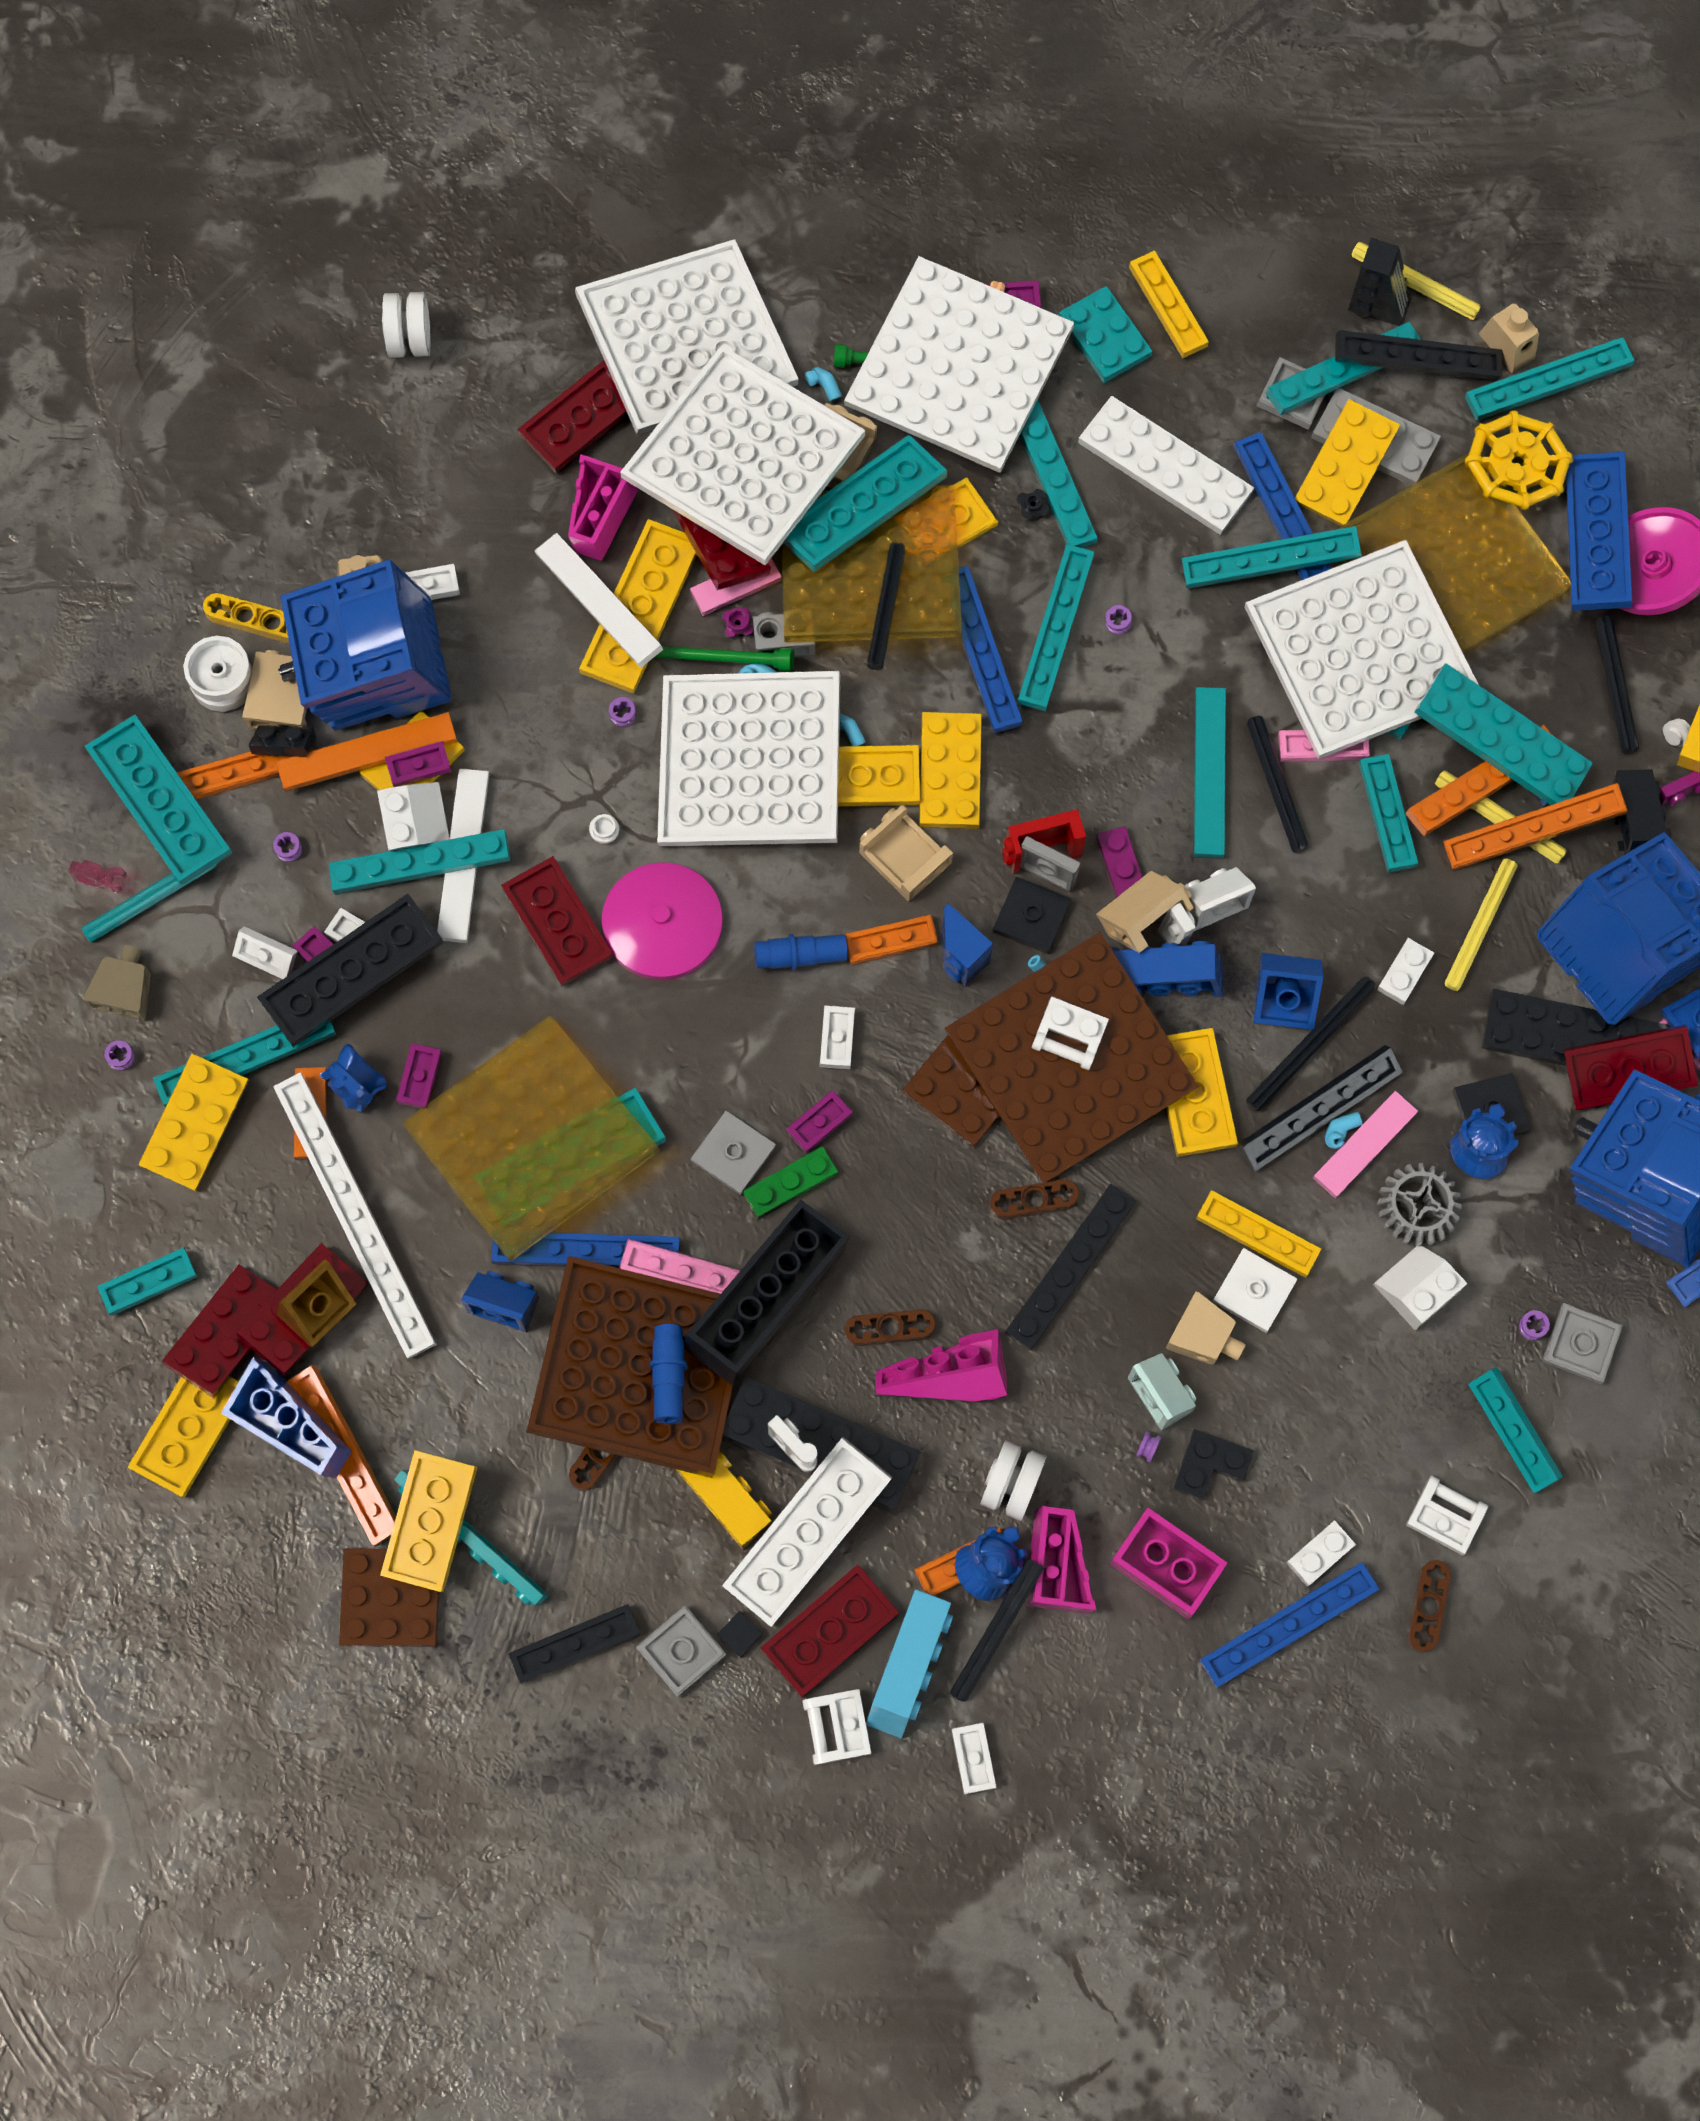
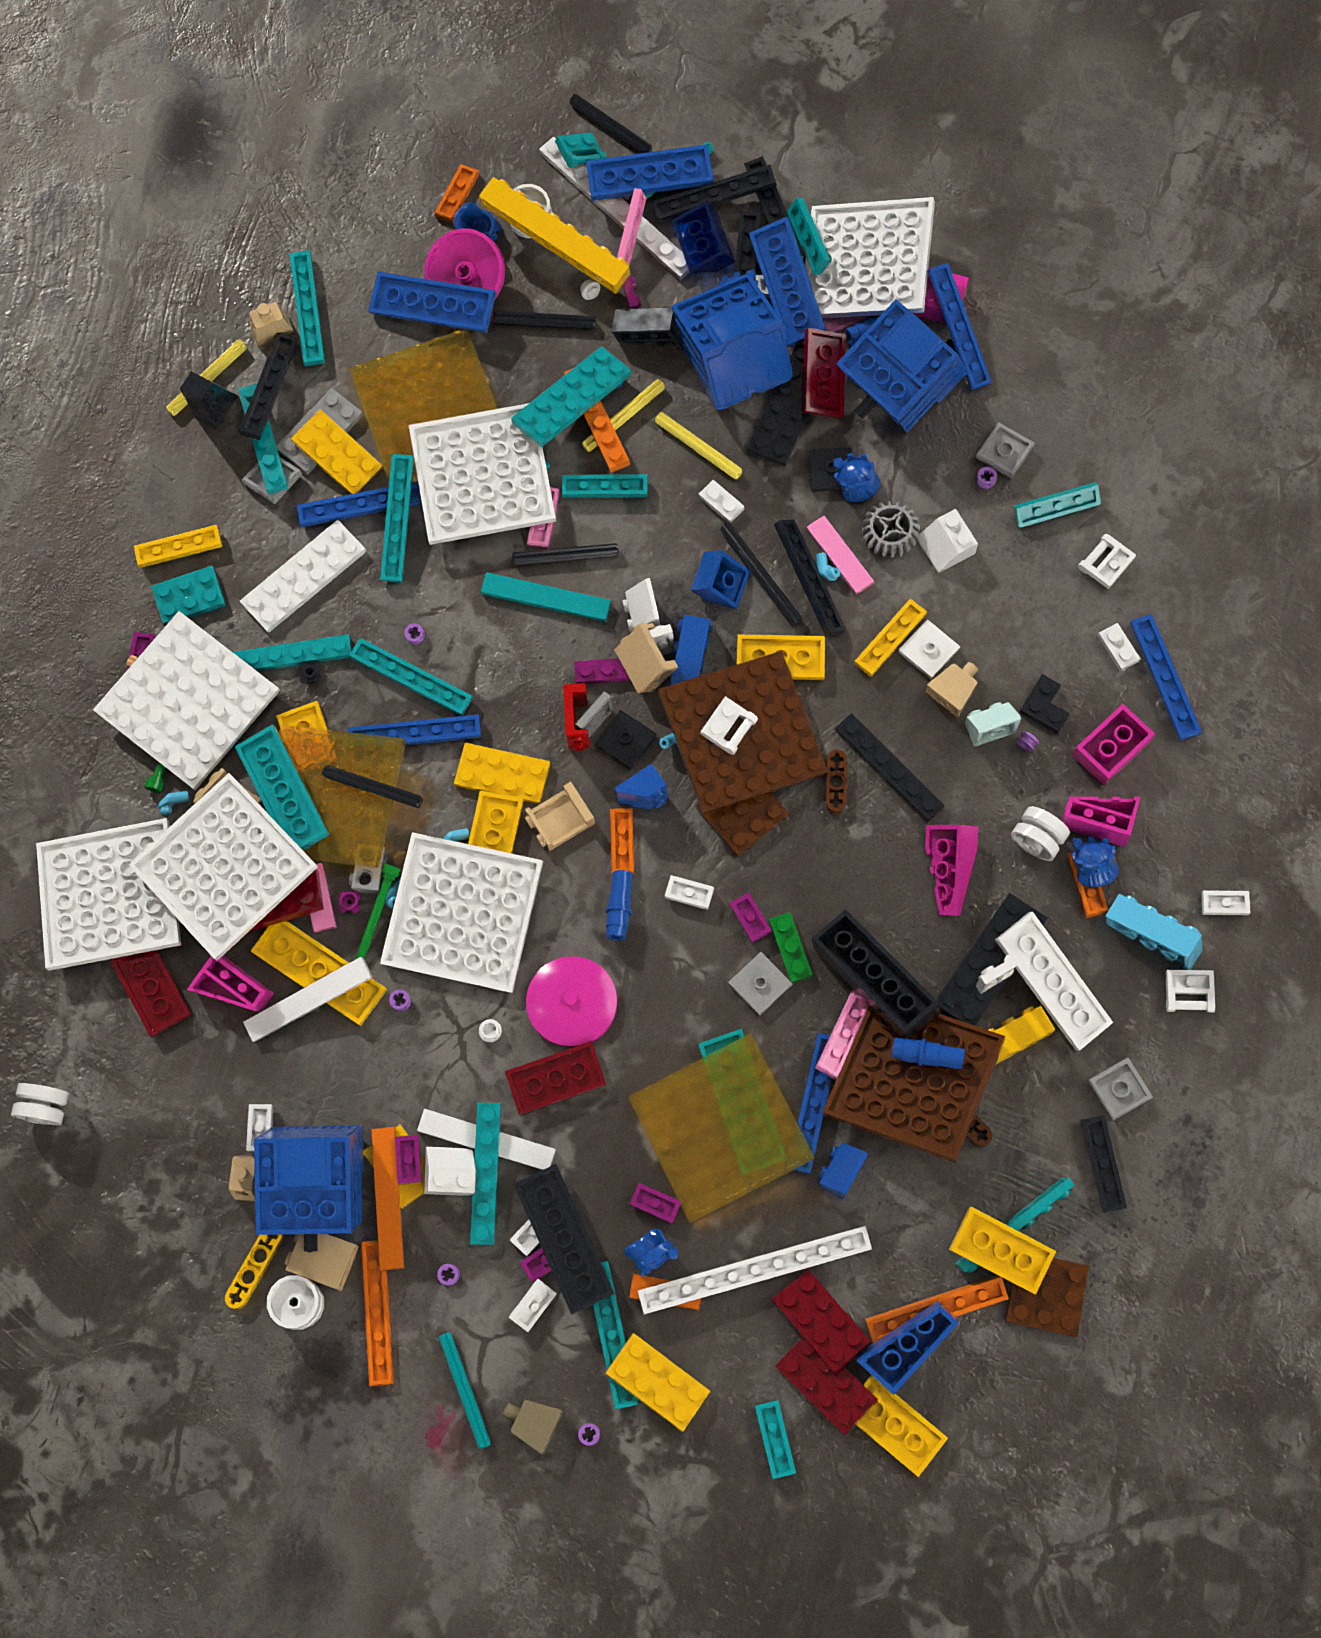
camera: 70 degrees left, 0 degrees up
teal plate [84,715,232,886] -> none
black plate [249,726,316,757] -> none
pearl gold slope [277,1260,356,1347] -> none
black tile [717,1611,763,1657] -> none
dark red plate [760,1564,899,1698] -> none
reddish brown beam [845,1309,935,1346] -> none
black axle [951,1559,1044,1702] -> none
reddish brown beam [1407,1560,1451,1653] -> none
orange tile [1443,783,1628,871] -> none
yellow plate [1465,411,1573,510] -> none

